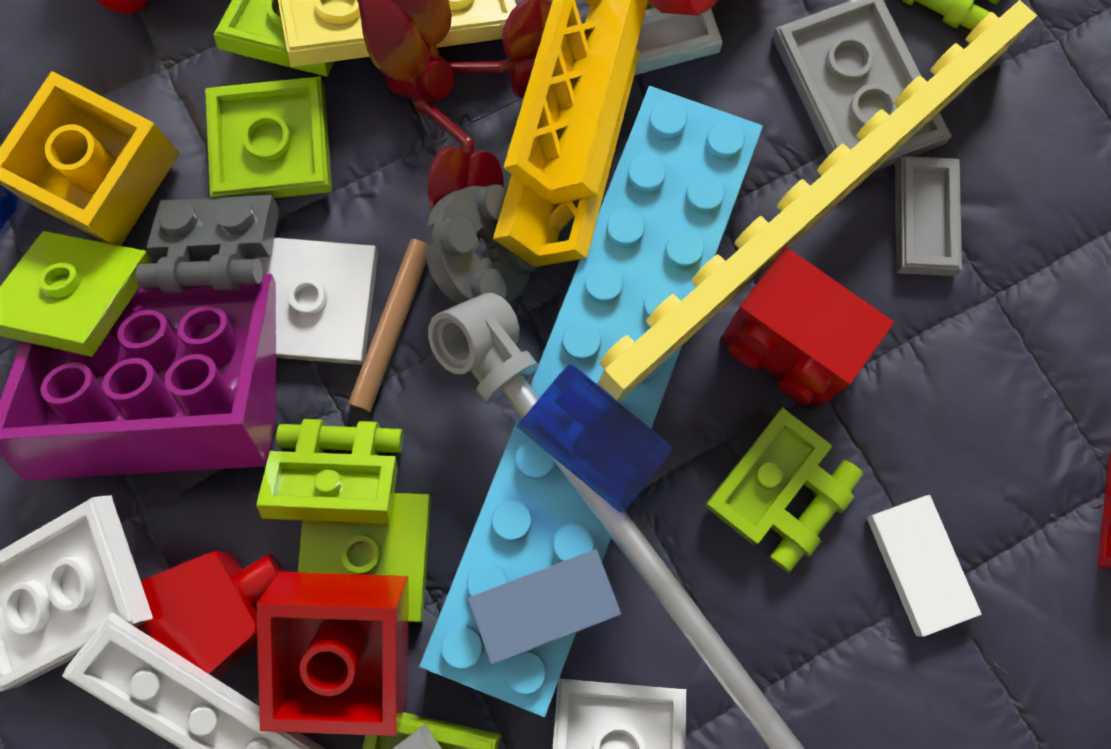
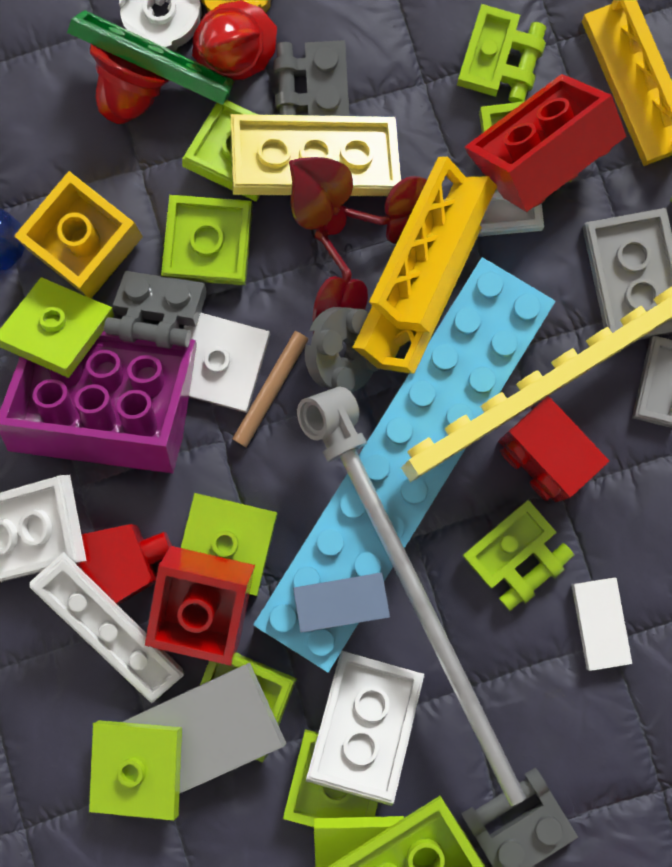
camera: 15 degrees right, 5 degrees up
lime plate [256,419,403,524] -> none
clear blue slope [516,364,672,513] -> none

